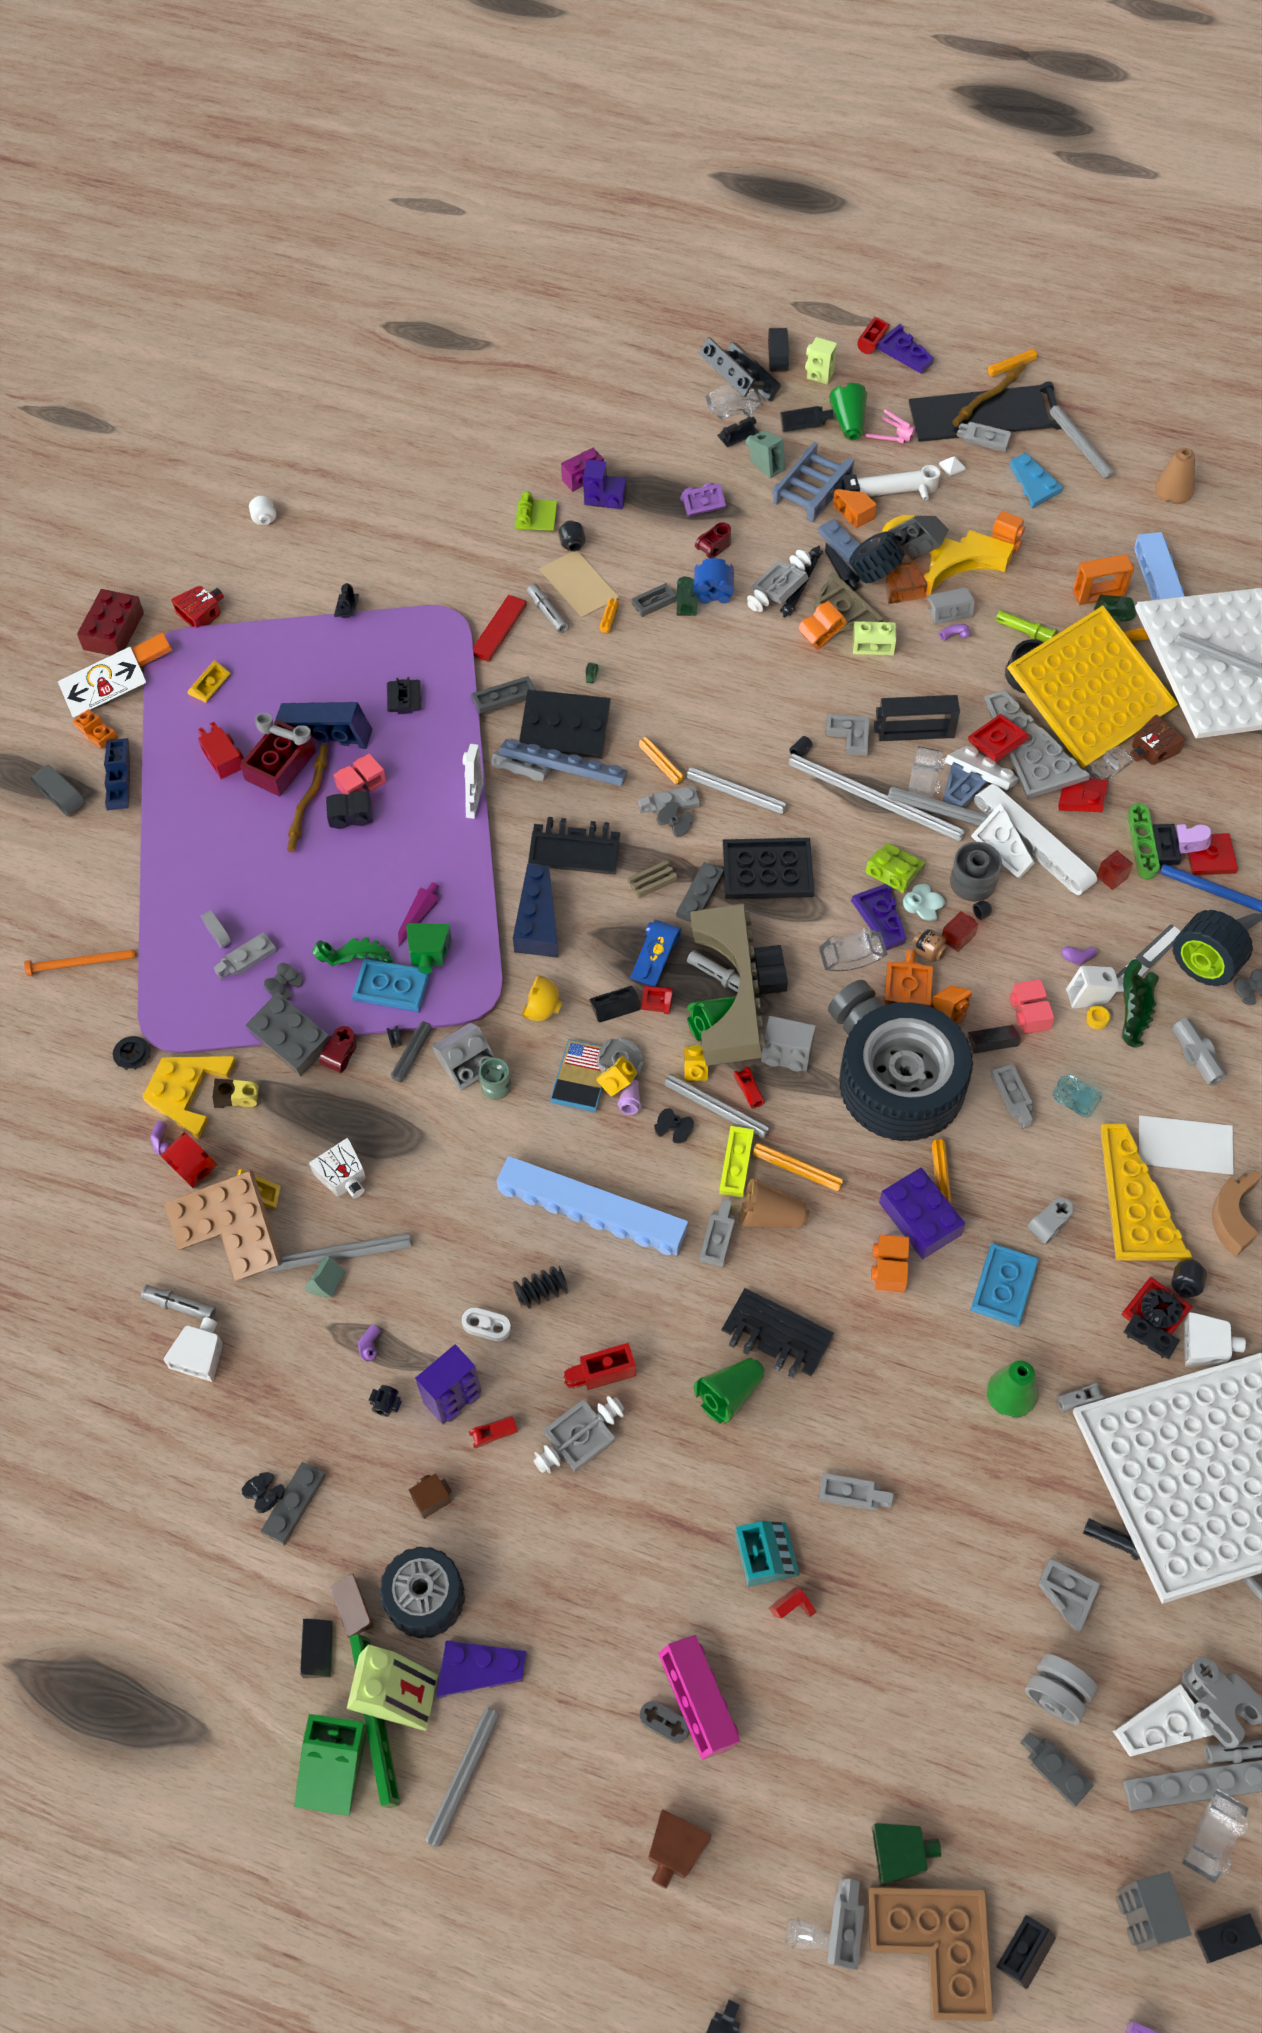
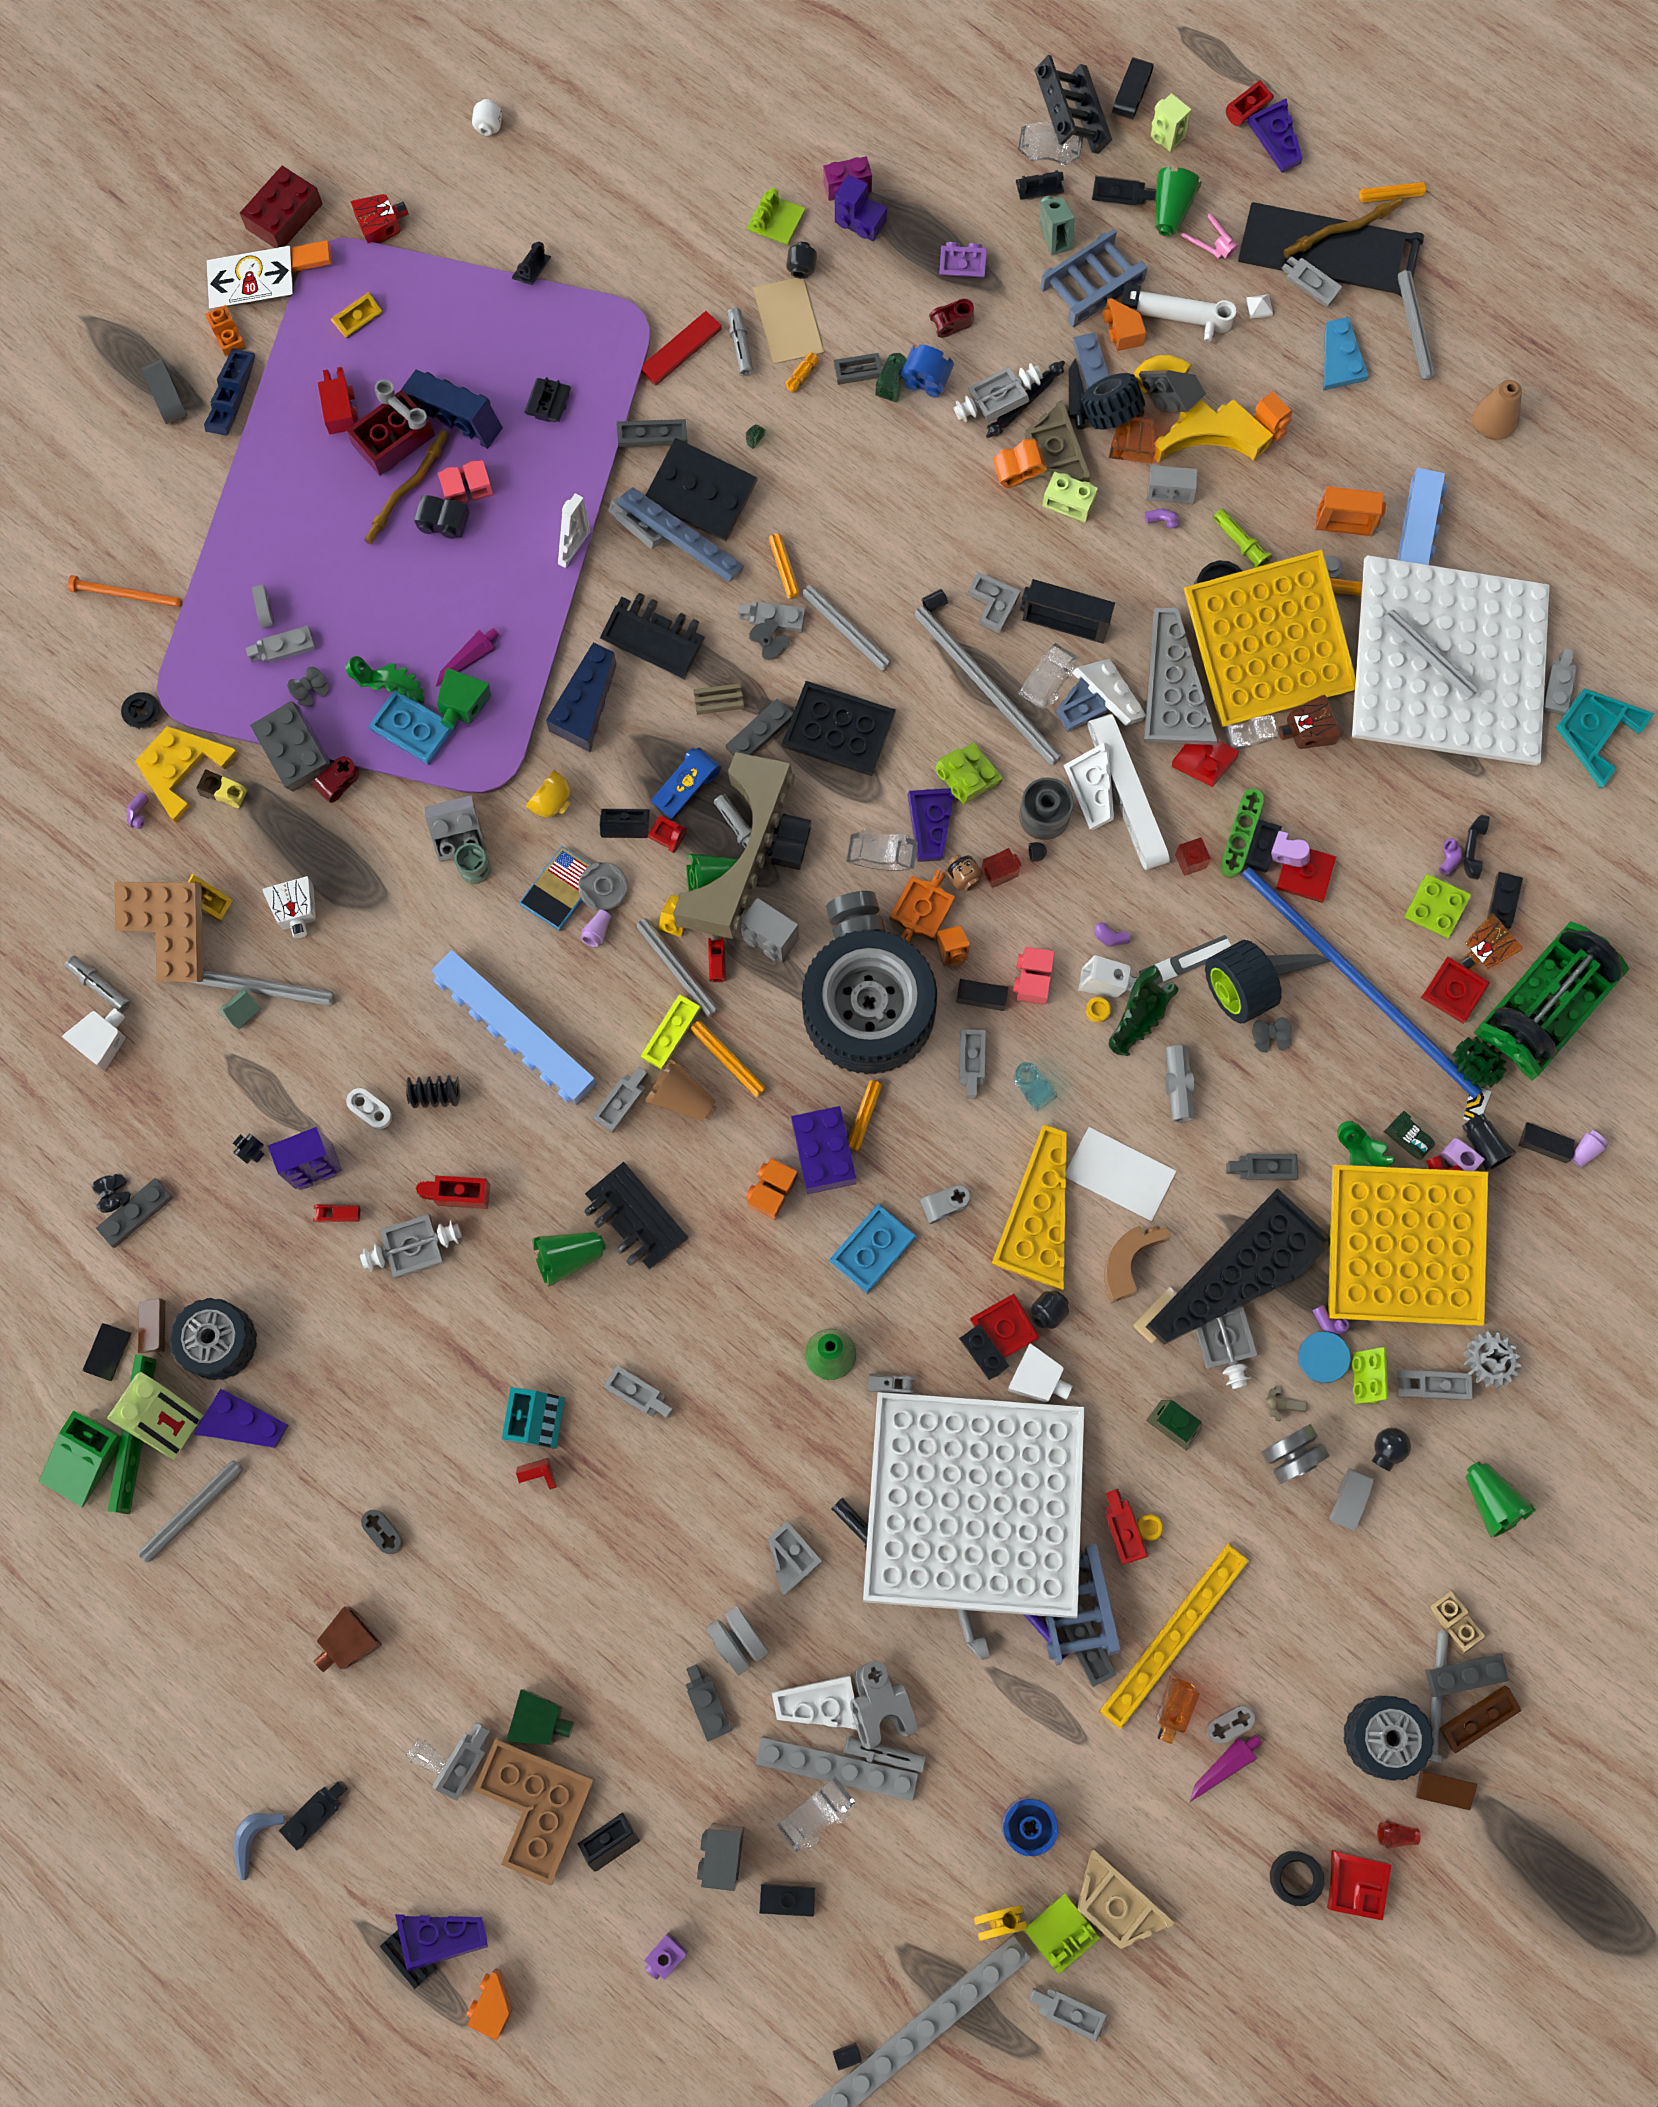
camera: 20 degrees right, 15 degrees up
red brick [160,1132,218,1188] -> none
medium lavender arm [358,1324,381,1361] -> none
black bush [386,1026,403,1048] -> none
dark grey axle [391,1021,432,1082] -> none
reddish brown brick [409,1473,452,1519] -> none
yellow bracket [596,1056,637,1097] -> none
black piece [654,1108,694,1144] -> none
dark pink brick [658,1635,740,1760] -> none
light grey axle [888,787,989,826] -> none
light aqua plate [903,884,946,921] -> none
red plate [968,714,1029,762] -> none
clear green leg [1094,594,1136,622] -> none
black gear [1141,1288,1183,1328] -> none

